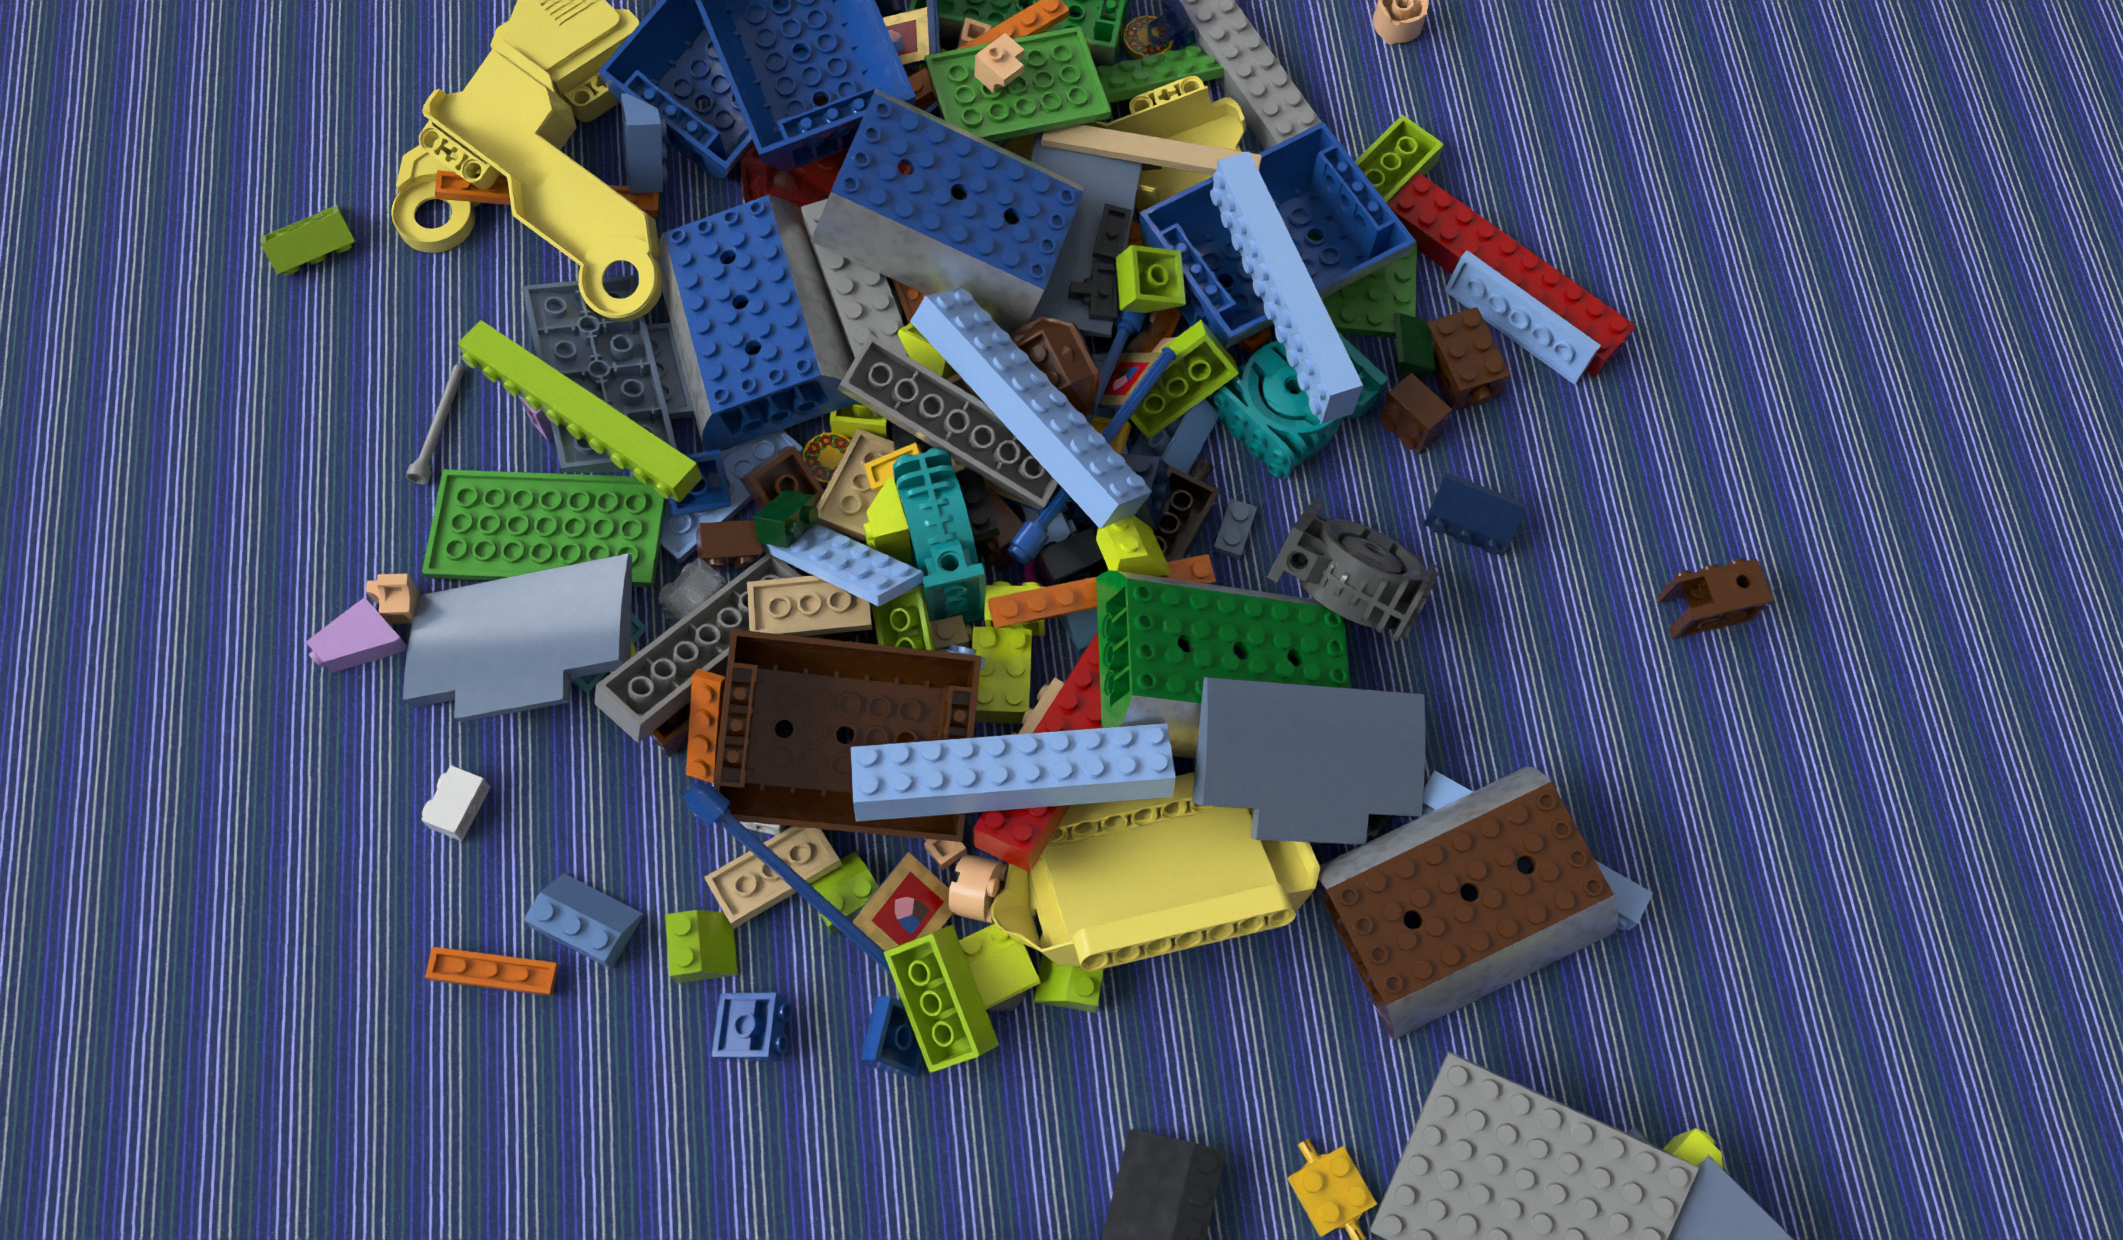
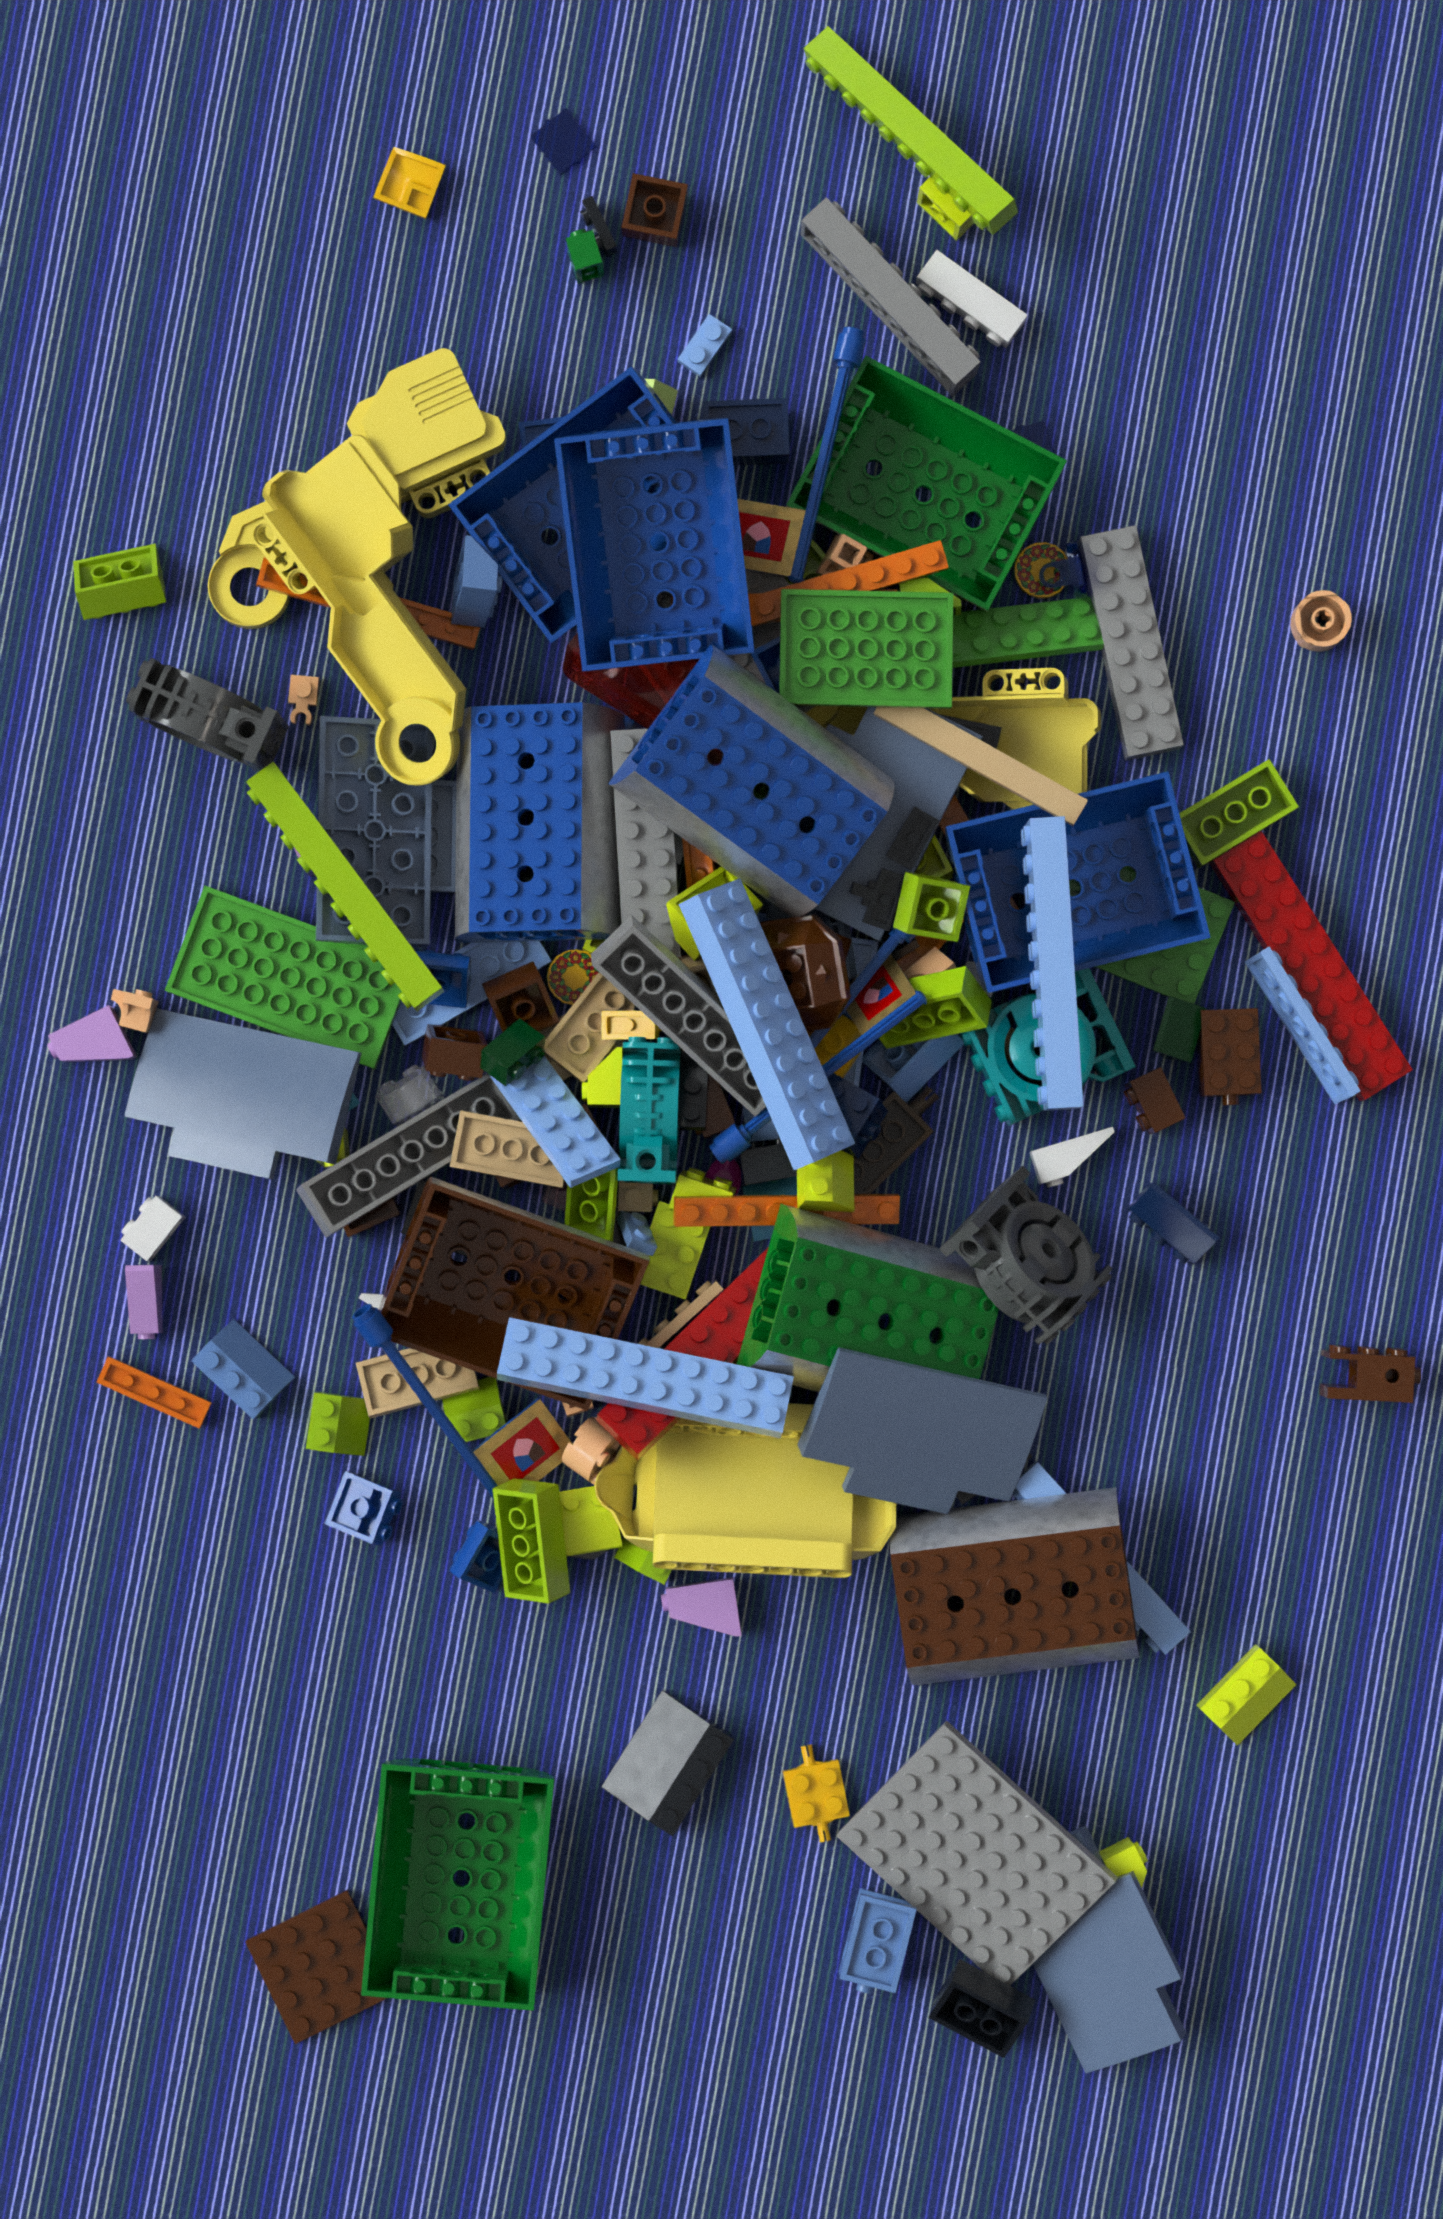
camera: 20 degrees right, 20 degrees up
light grey piece [405,364,464,485] -> none
orange plate [686,669,726,783] -> none
light nougat brick [974,33,1024,93] -> none
sand blue plate [1213,498,1257,560] -> none
none -> lavender slope [125,1265,163,1339]
none -> dark grey brick [126,658,289,773]
none -> light nougat plate [288,675,320,725]
none -> lavender slope [661,1577,742,1636]
none -> white slope [1030,1127,1114,1188]
none -> neon yellow slope [1196,1644,1297,1746]

